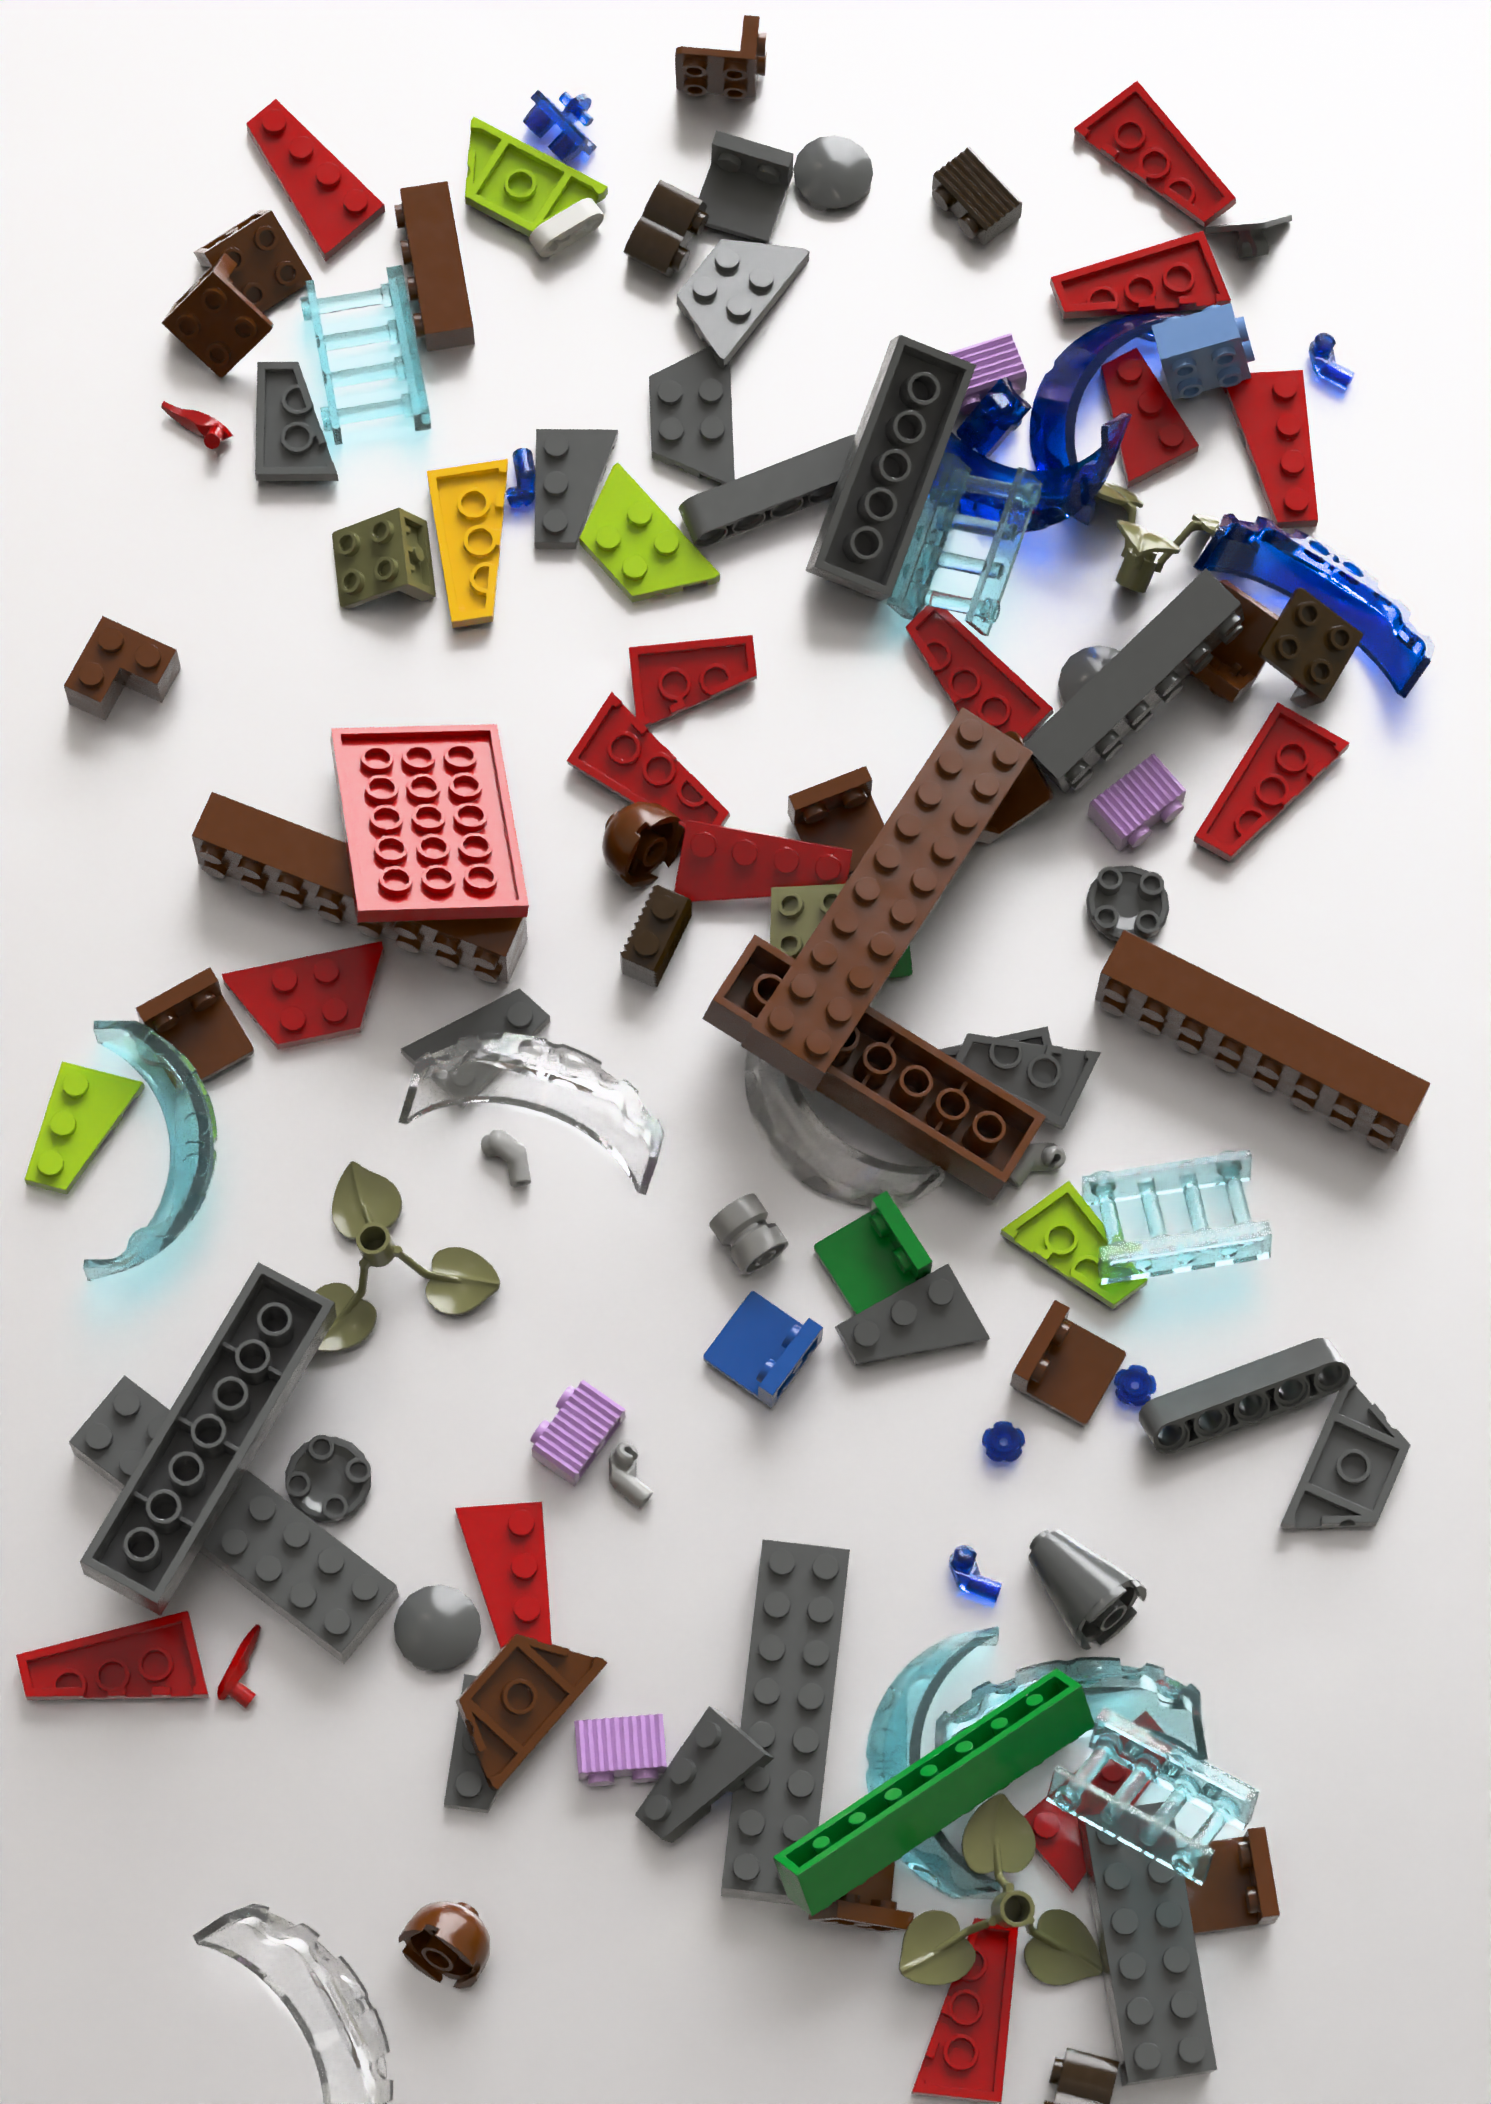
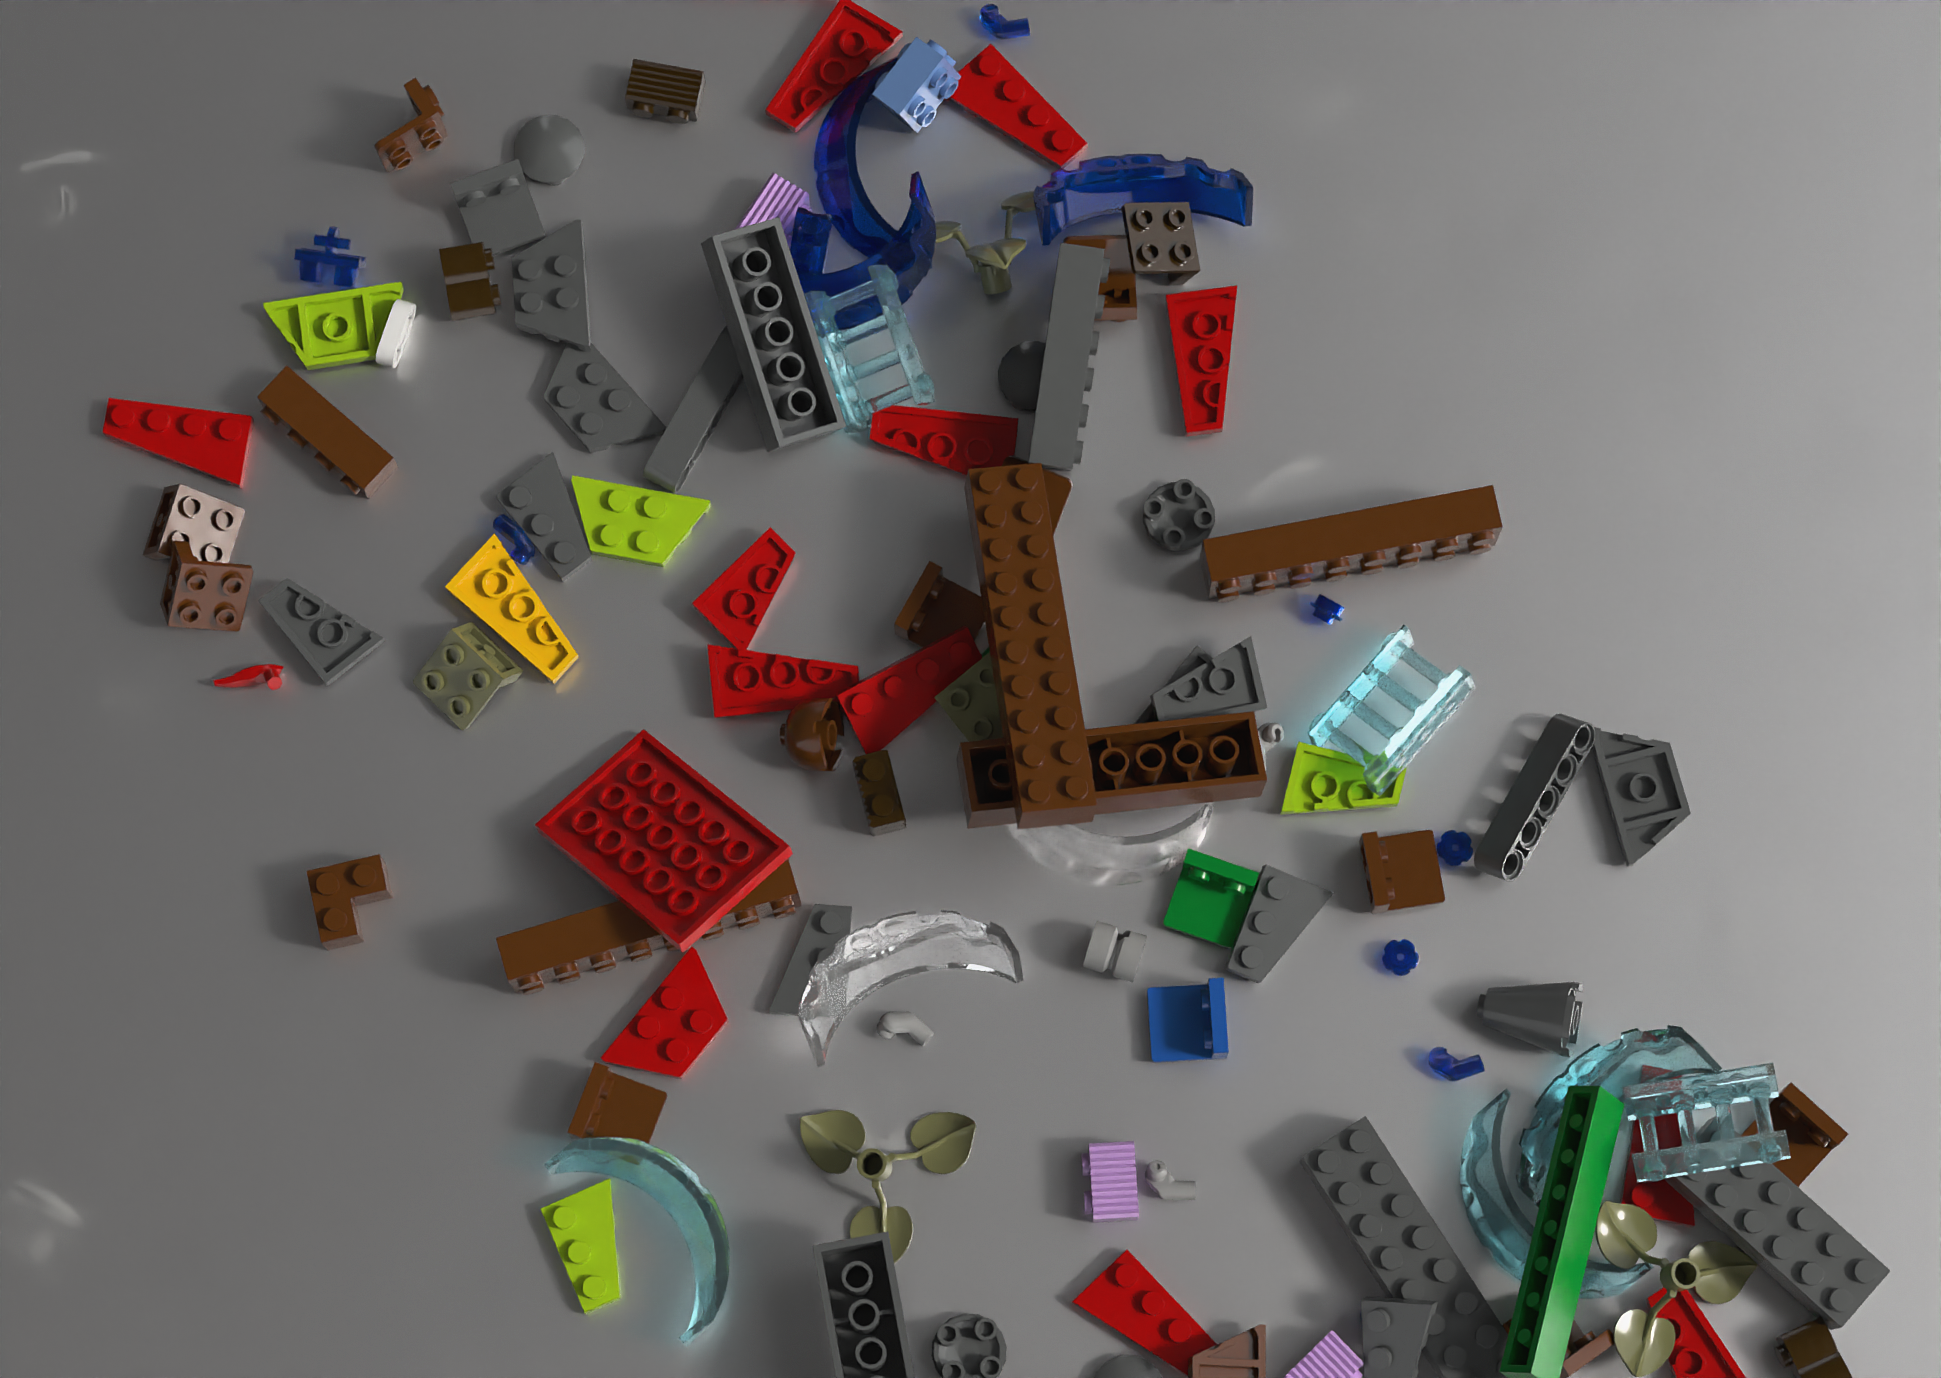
camera: 35 degrees left, 5 degrees up
clear light blue fence [300,265,432,445] -> none
lavender brick [1087,754,1186,851] -> none
red wing [1100,347,1199,488] -> none
none -> clear blue plate [1310,594,1345,625]

